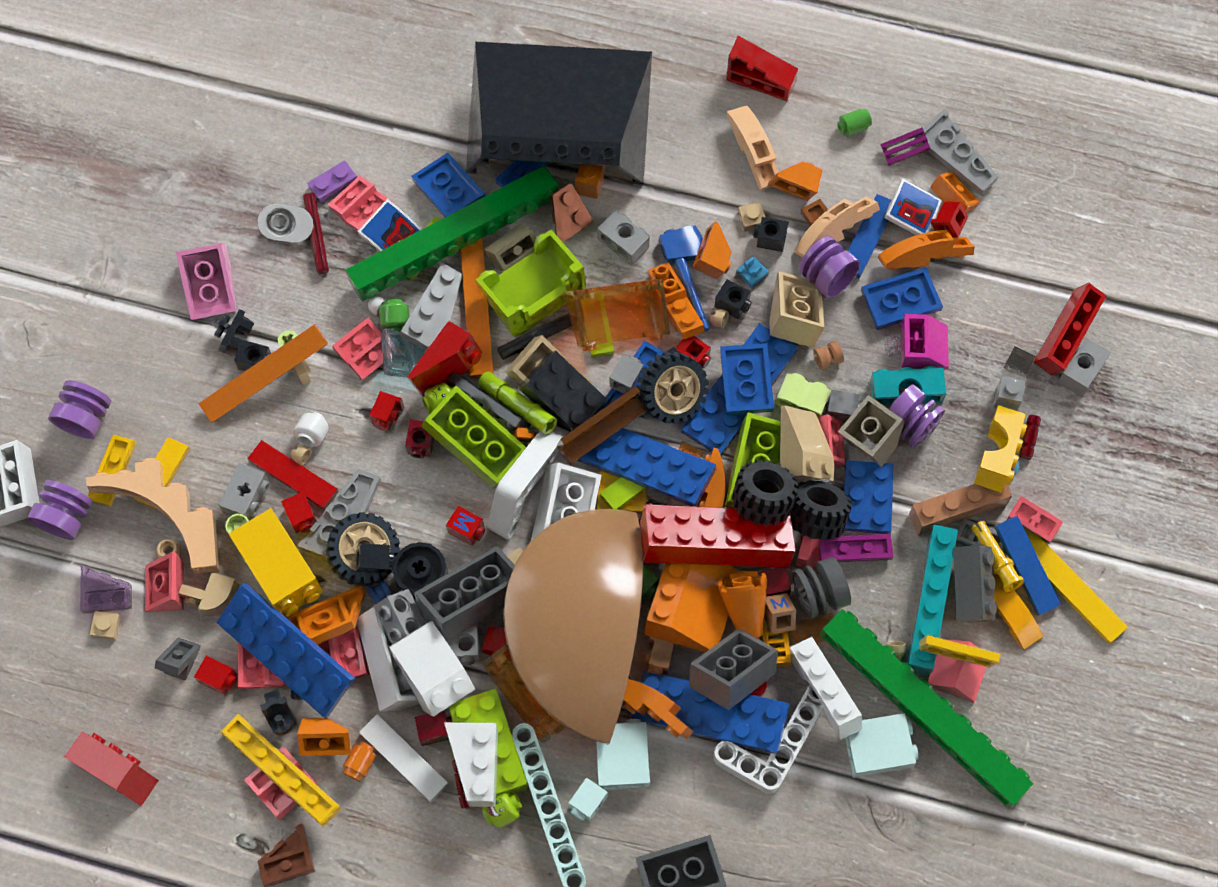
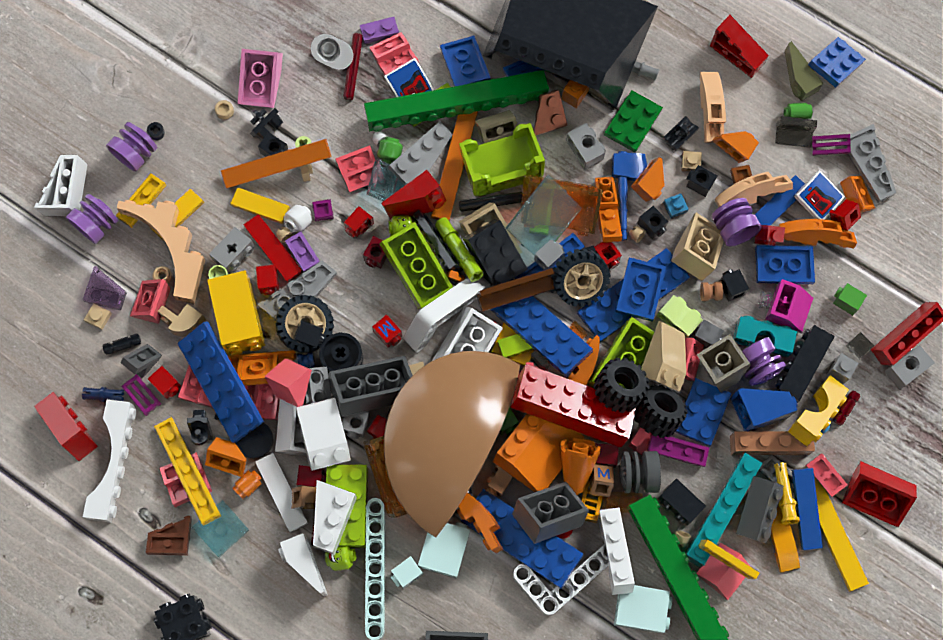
camera: 15 degrees right, 5 degrees up
none -> dark blue pin [82,387,125,402]
none -> white arch [83,399,136,523]
none -> black axle [102,333,141,355]
none -> magenta tile [121,374,161,416]
none -> black bush [147,122,165,141]
none -> clear light blue plate [192,500,249,557]
none -> tan tile [215,100,234,120]
none -> yellow tile [230,188,290,224]
none -> black tile [235,422,273,459]
none -> coral slope [265,359,312,407]
none -> white slope [278,534,328,596]
none -> medium lavender plate [285,232,320,272]
none -> medium nougat brick [291,486,316,509]
none -> magenta tile [312,199,334,221]
none -> clear light blue piece [505,174,582,256]
none -> green plate [604,90,663,153]
none -> light grey axle [632,61,660,80]
none -> black brick [658,478,706,526]
none -> black hips [663,116,699,151]
none -> black brick [719,269,749,302]
none -> blue slope [730,388,798,431]
none -> red brick [754,225,785,246]
none -> clear smoke panel [775,116,817,148]
none -> black brick [775,325,835,403]
none -> olive slope [784,41,823,102]
none -> plate [808,37,866,88]
none -> bright green brick [833,283,867,316]
none -> red slope [842,461,917,527]

